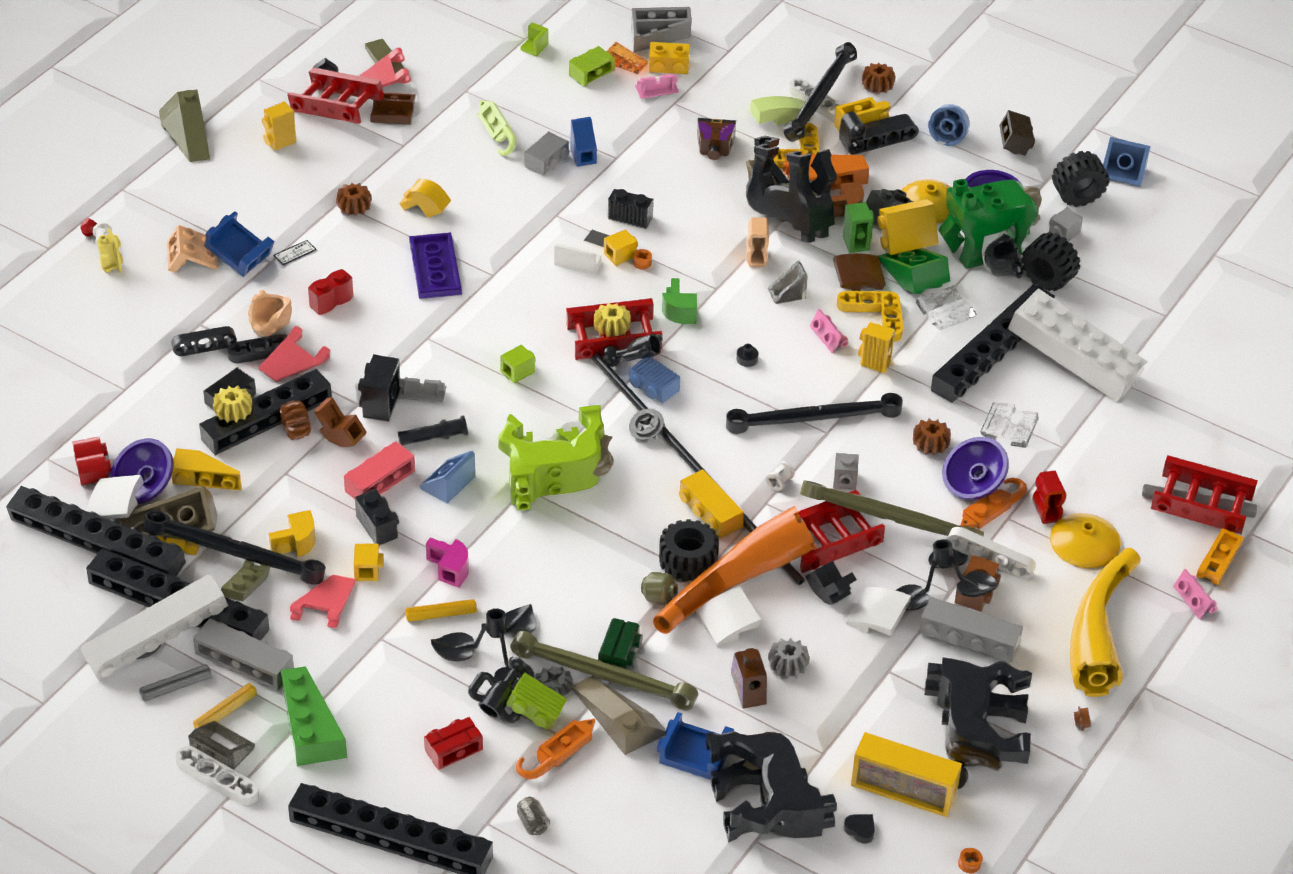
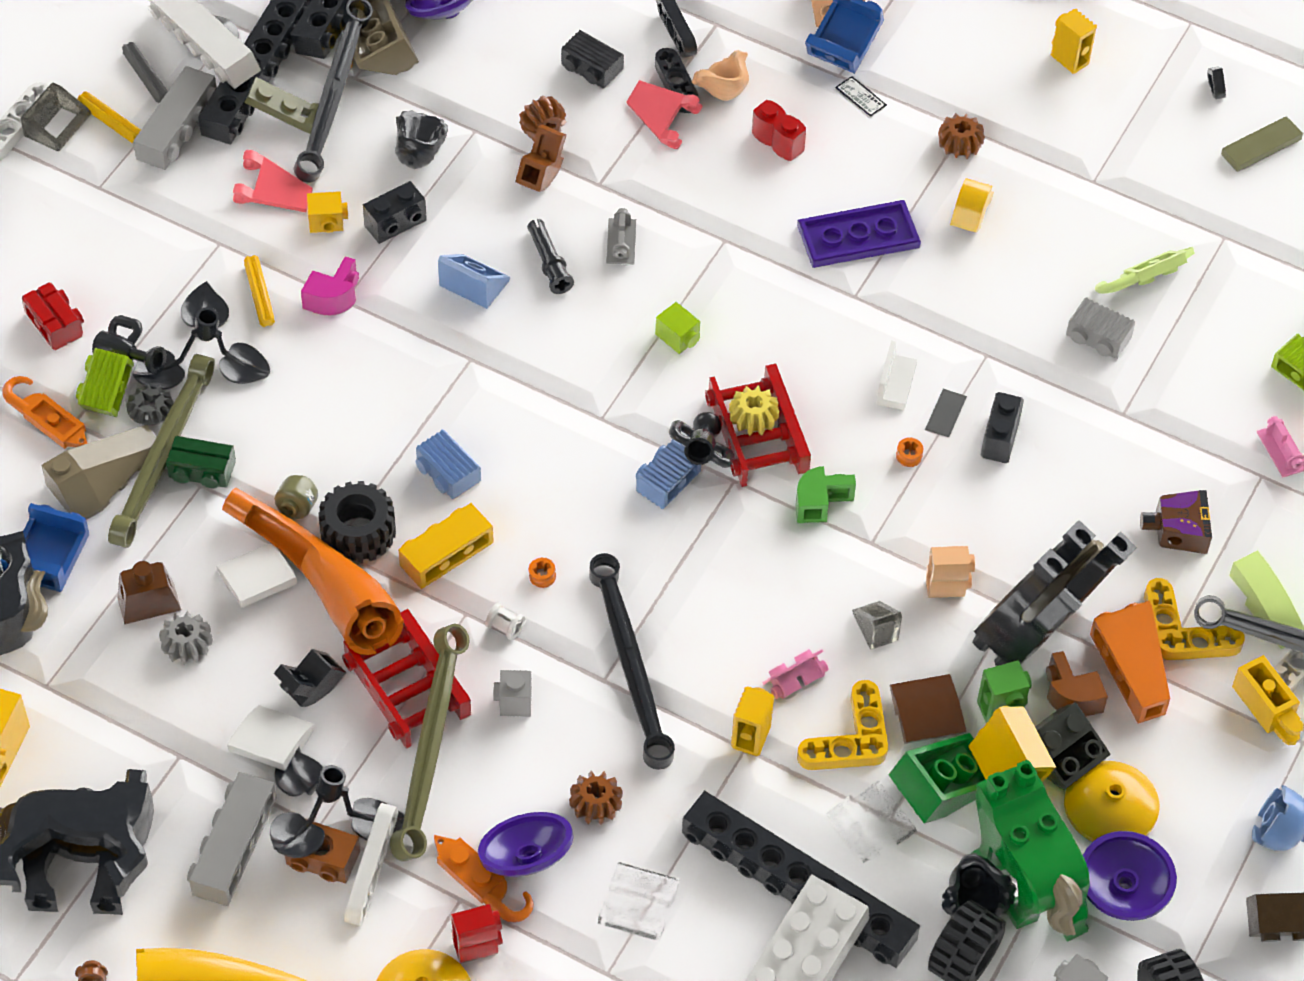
camera: 85 degrees right, 10 degrees up
yellow slope [172,448,242,490] -> none
black brick [199,368,332,456] -> none
light yellow gear [213,386,252,423] -> none
yellow brick [268,510,316,557] -> none
bright green wedge [281,666,347,766] -> none
red fence [287,68,384,124] -> none
coral brick [344,441,415,499] -> none
black brick [358,354,401,422] -> none
coral flag [359,47,411,88] -> none
reddish brown slope [370,93,416,125] -> none
lime piece [498,405,614,511] -> none
blue slope [570,116,597,167] -> none
black piece [592,353,805,585] -> none
yellow brick [604,229,638,266] -> none
gear [629,409,665,442] -> none
black tile [736,343,759,367] -> none
black beam [839,112,919,155] -> none
none -> black piece [395,110,448,169]
none -> medium blue brick [415,429,481,499]
none -> orange bush [528,557,556,588]

